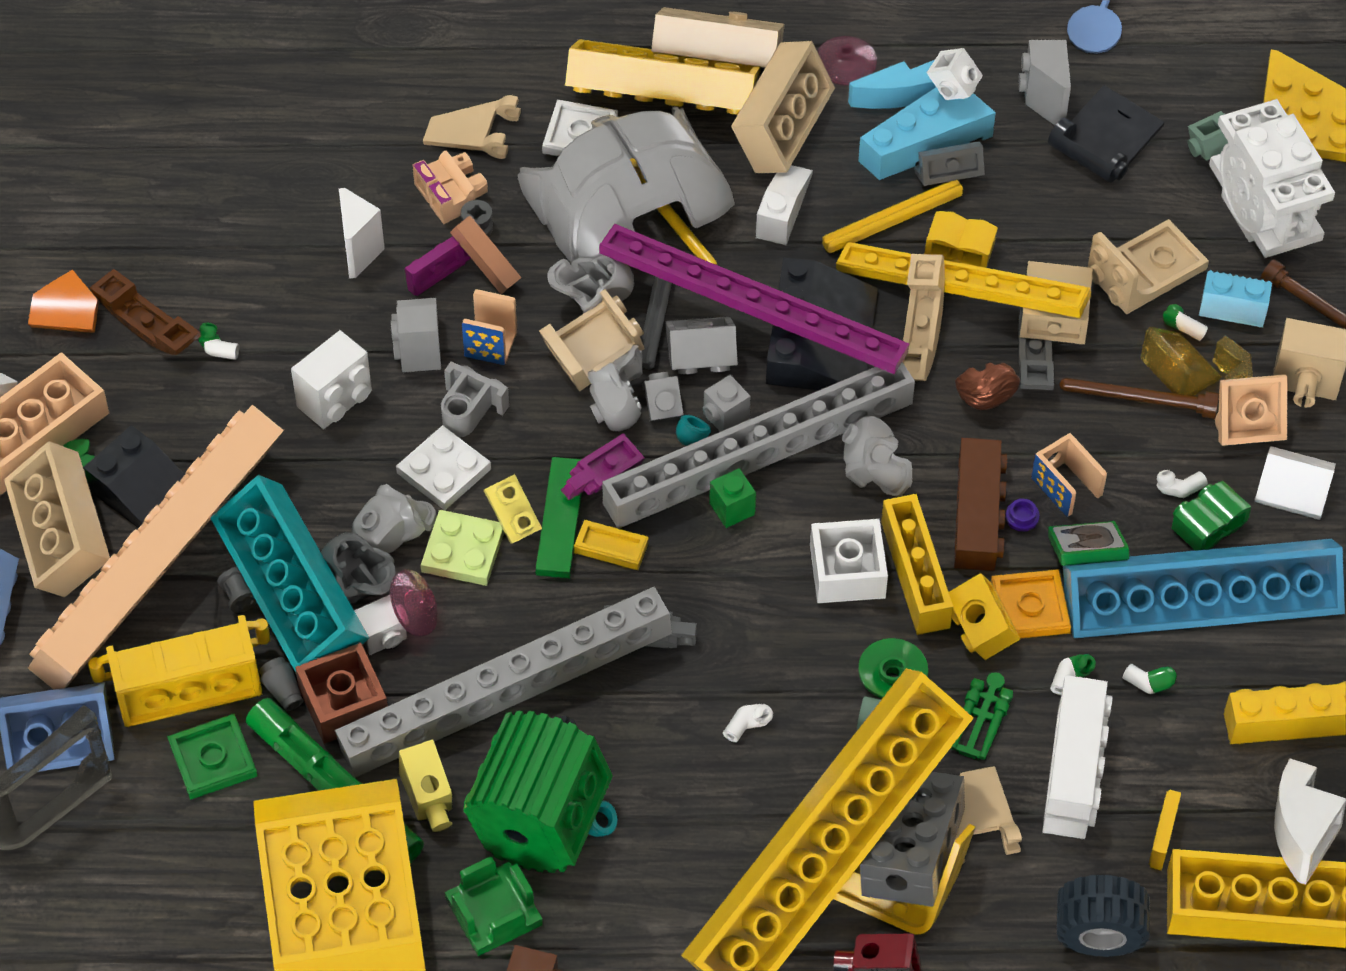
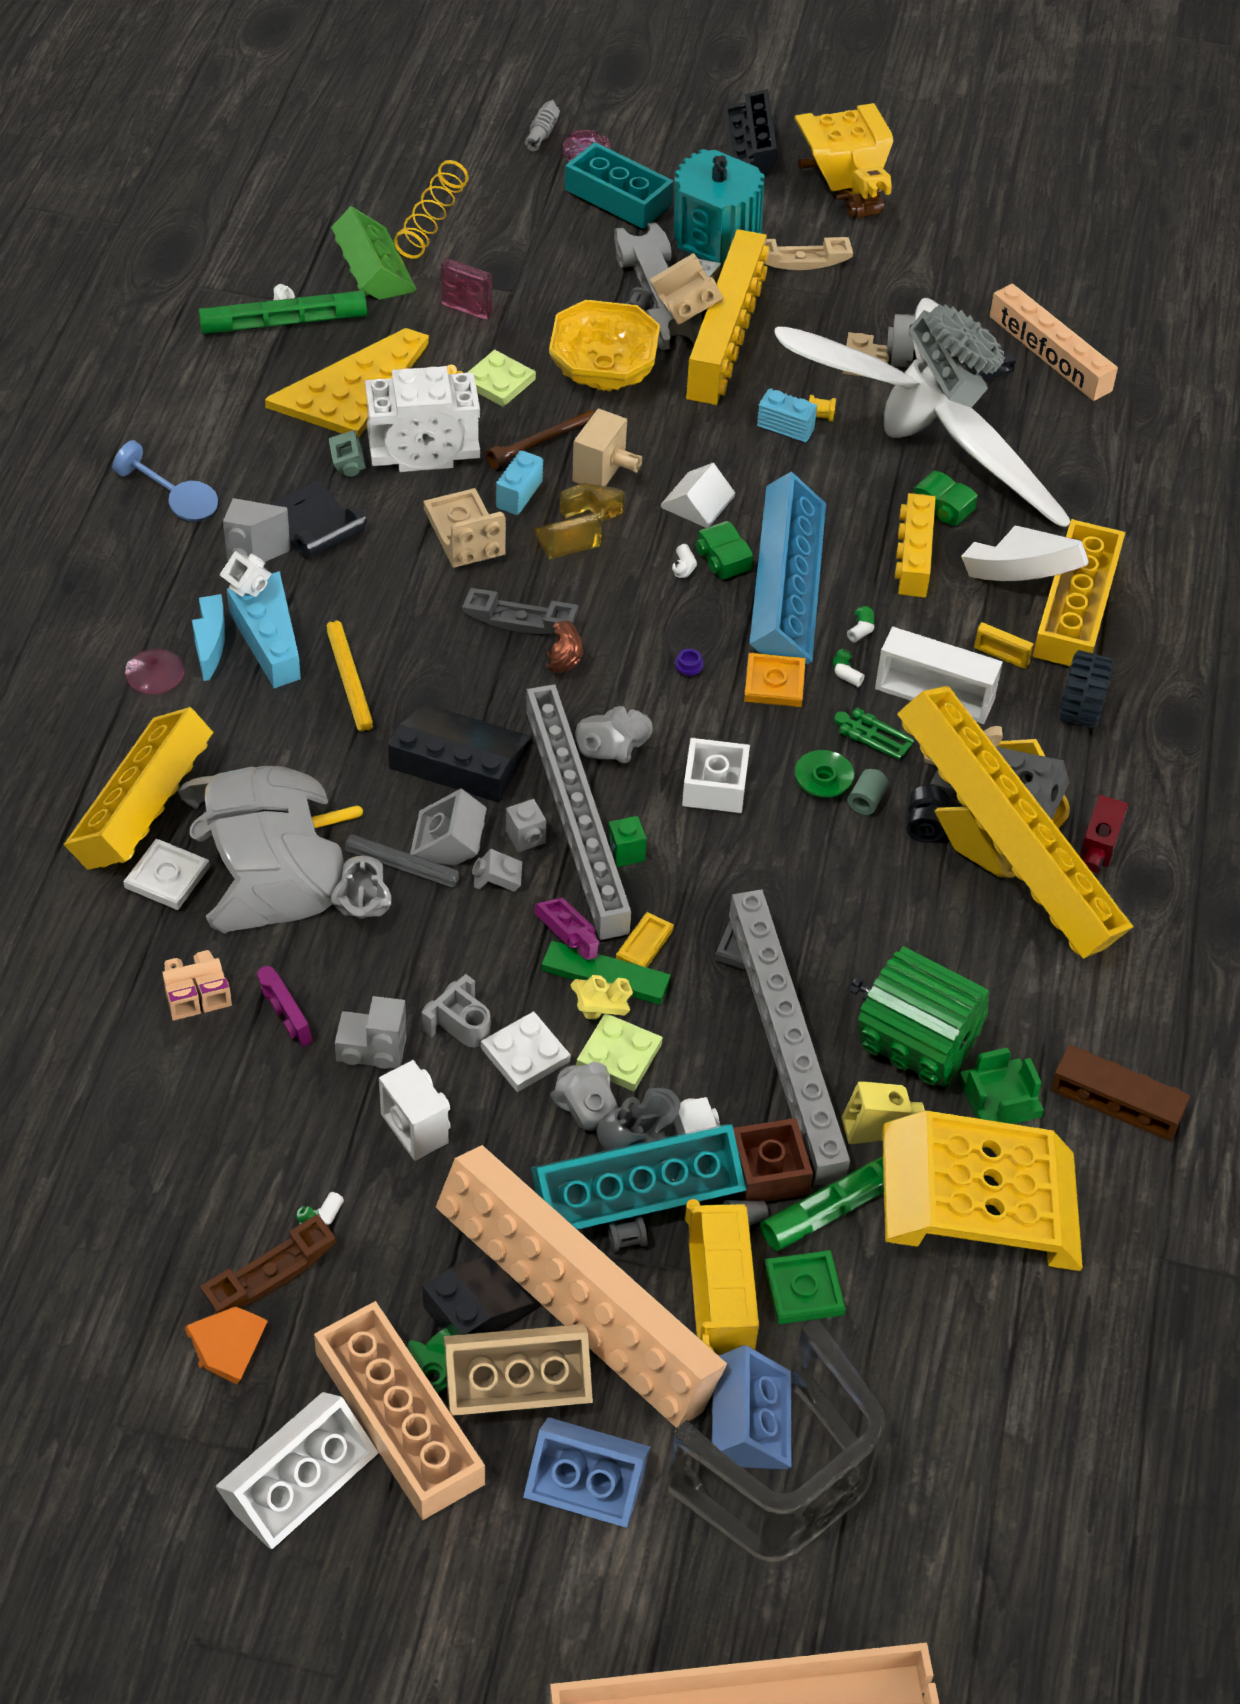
camera: 80 degrees left, 5 degrees down
white slope [339,188,385,279] -> none
clear pink dish [390,569,438,637] -> none
tan flag [423,95,521,159] -> none
nougat piece [450,216,521,294] -> none
dark grey wheel [461,200,493,237] -> none
piece [462,289,517,365] -> none
tan panel [539,289,645,392] -> none
light grey head [588,345,643,432] -> none
magenta plate [599,223,909,374] -> none
tan brick [651,7,785,67] -> none
teal piece [676,415,711,446] -> none
white arm [723,704,773,742] -> none
tan brick [731,41,835,173] -> none
white slope [756,165,813,245] -> none
yellow tile [836,242,1091,318] -> none
yellow brick [881,494,953,635] -> none
tan slope [902,254,945,381] -> none
dark grey panel [914,141,985,186] -> none
yellow brick [924,211,998,268] -> none
yellow brick [949,573,1020,660] -> none
reddish brown brick [954,437,1007,571] -> none
tan panel [1020,261,1093,344] -> none
light nougat piece [1031,433,1107,517] -> none
tile [1048,521,1129,566] -> none
reddish brown piece [1059,378,1219,419] -> none
white arm [1163,304,1208,341] -> none
light nougat slope [1215,375,1287,446] -> none

